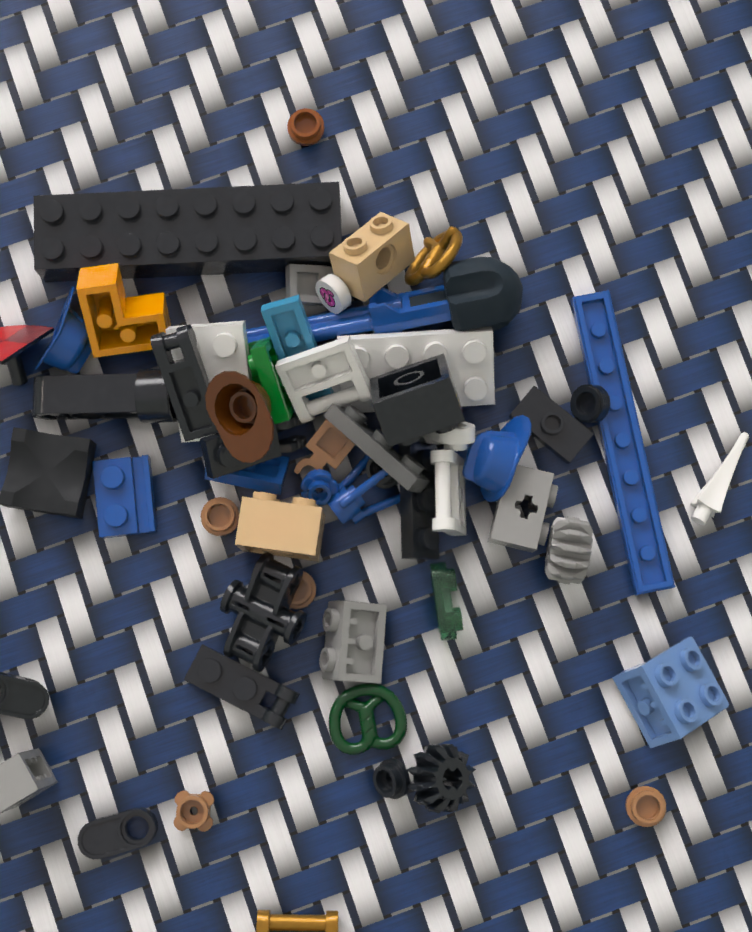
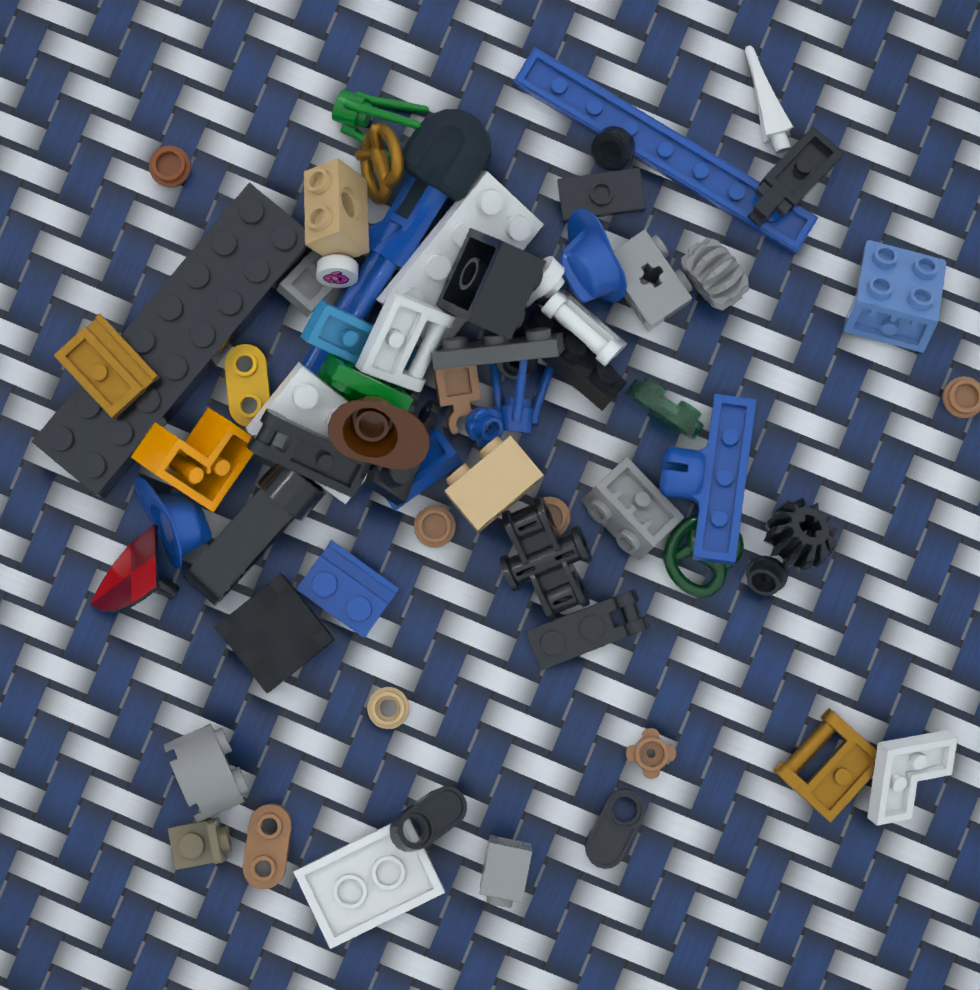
camera: 50 degrees left, 5 degrees up
none -> pearl gold plate [54,313,160,420]
none -> yellow plate [224,344,271,428]
none -> green plant [332,89,429,163]
none -> tan plate [367,687,410,729]
none -> blue plate [660,394,756,565]
none -> black hinge [747,127,844,228]

